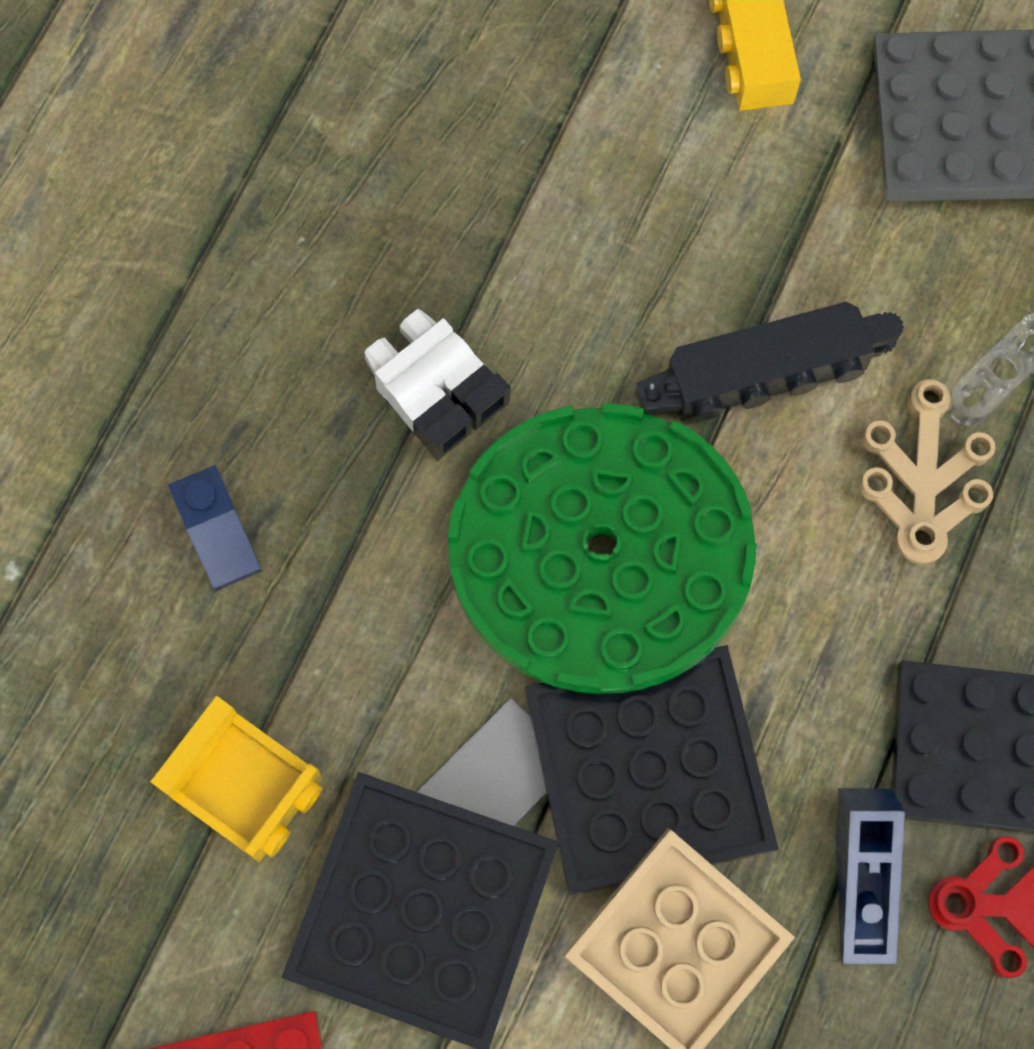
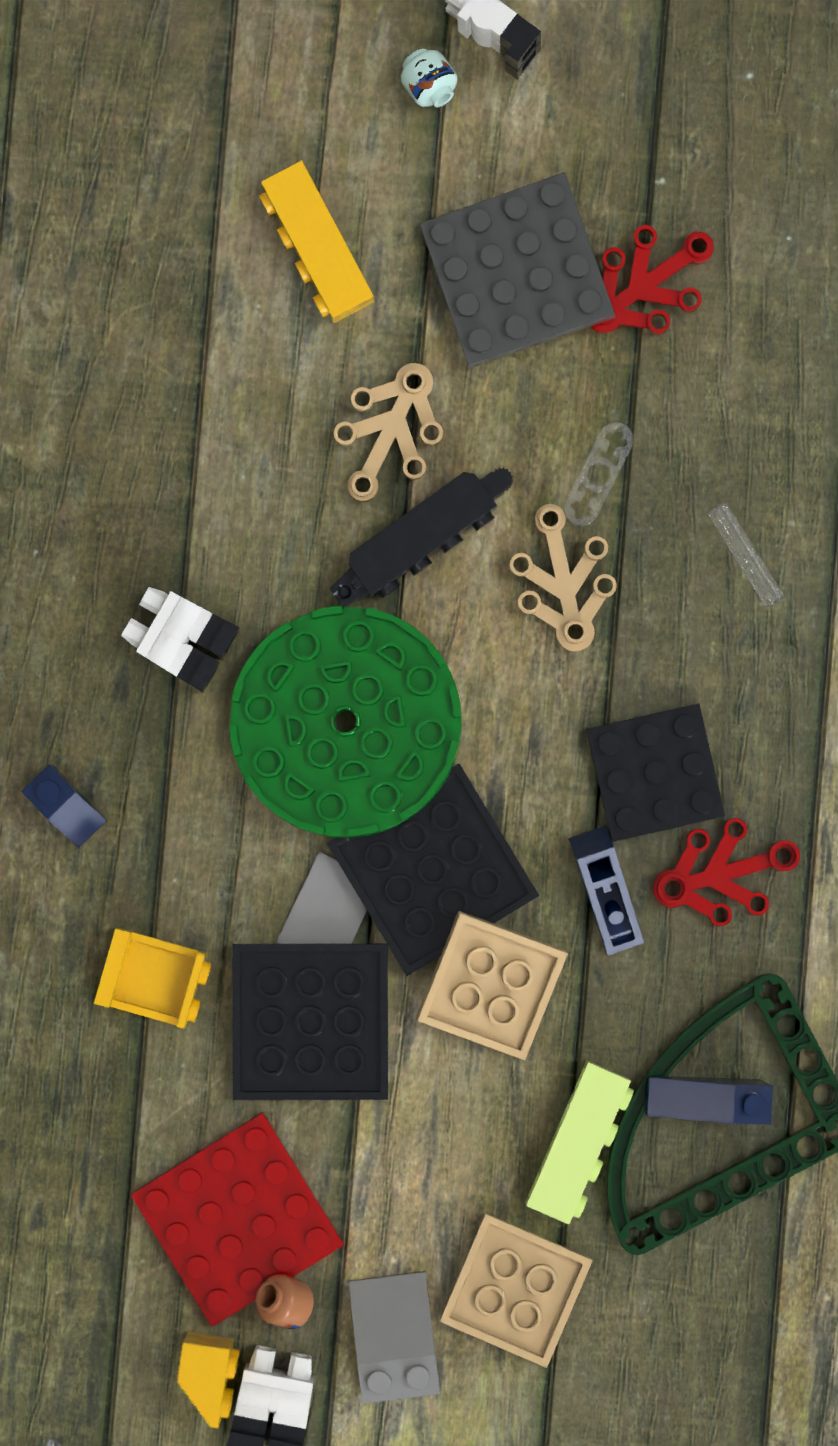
camera: 15 degrees left, 15 degrees up
none -> tan plant [334,363,443,502]

